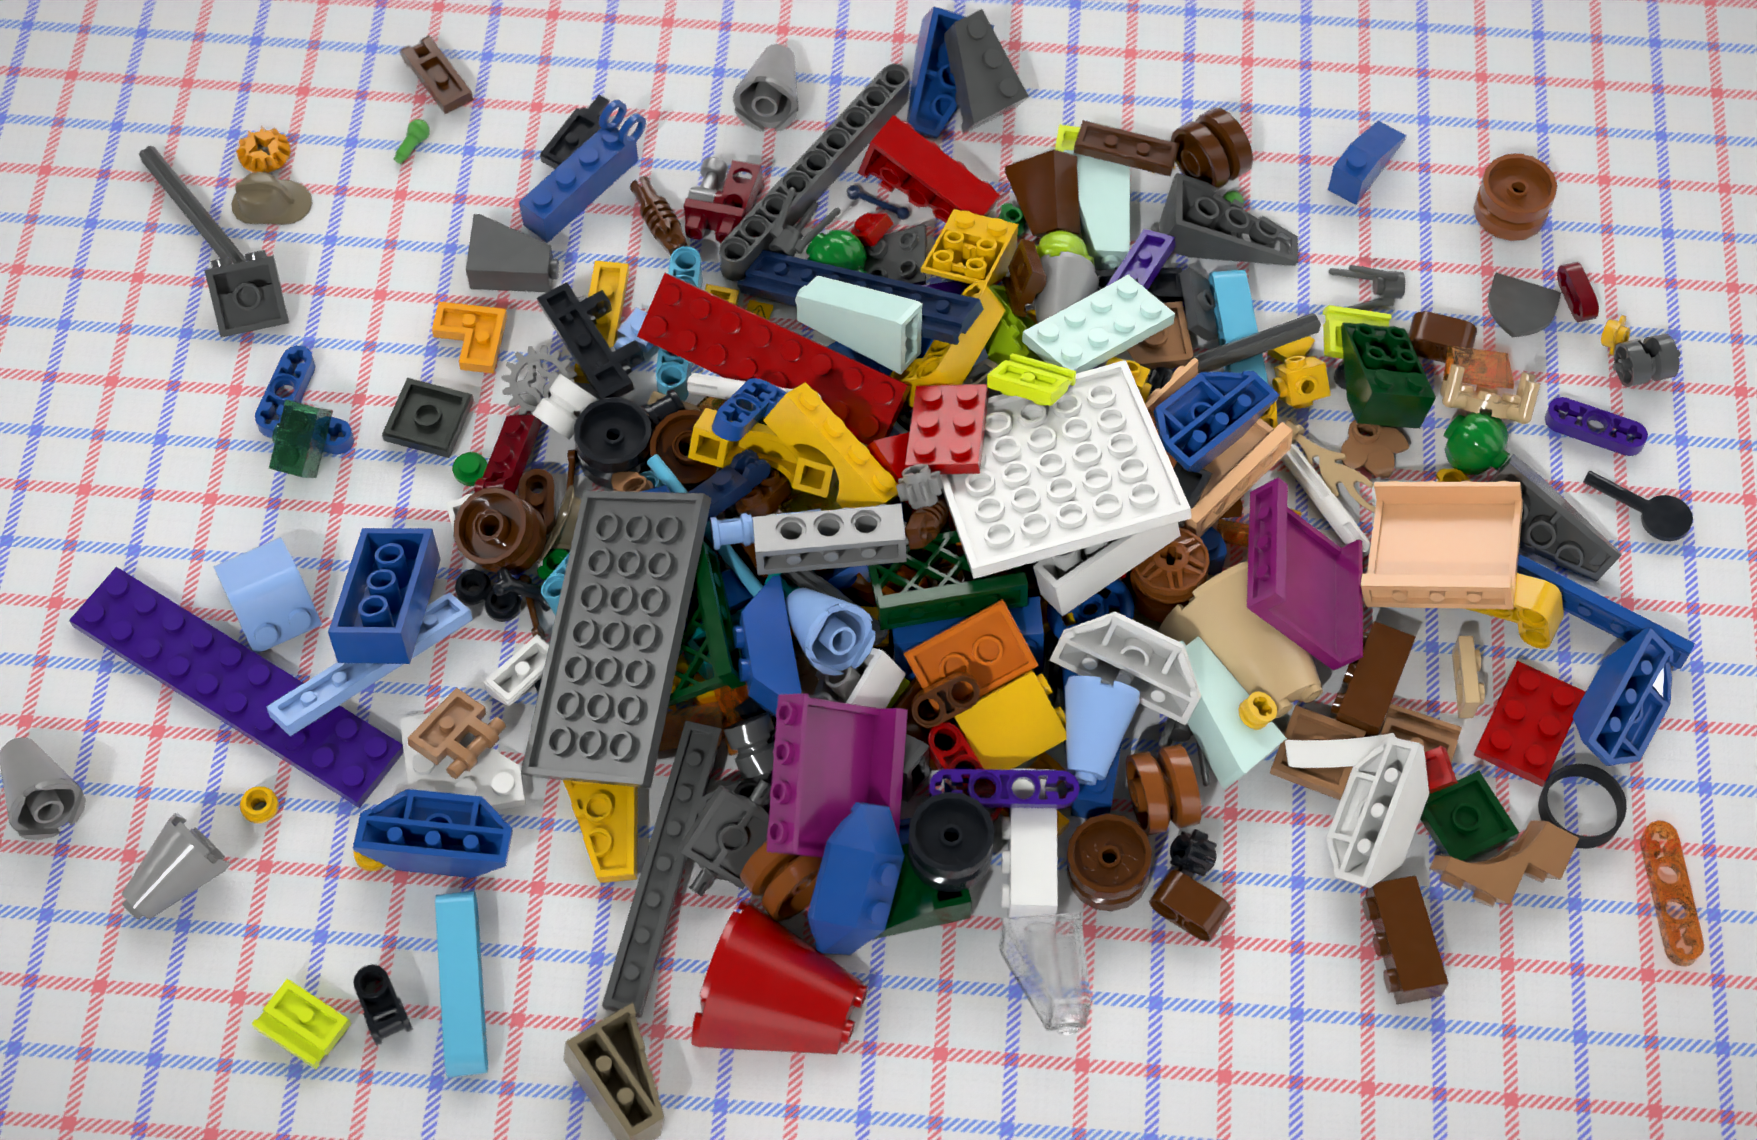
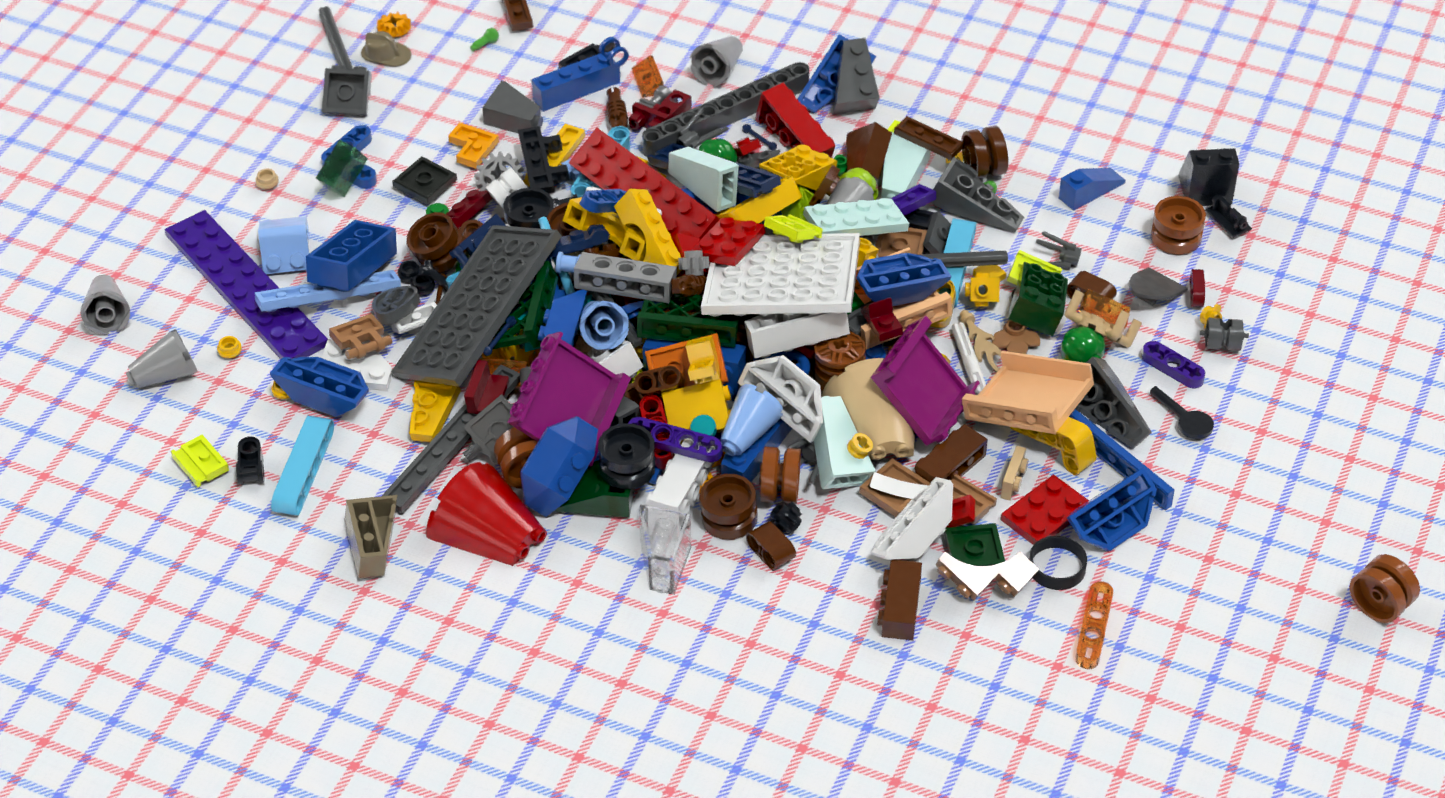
camera: 20 degrees right, 15 degrees down
none -> tan plate [255,168,279,189]
none -> dark grey piece [372,286,420,325]
none -> dark blue plate [449,214,506,269]
none -> dark red panel [464,360,509,414]
none -> dark blue hinge [483,316,517,356]
none -> clear orange slope [631,55,663,98]
none -> yellow brick [685,335,720,385]
none -> teal tile [690,415,717,436]
none -> dark red slope [861,297,903,342]
none -> black slope [1179,148,1240,206]
none -> black hinge [1205,194,1252,238]

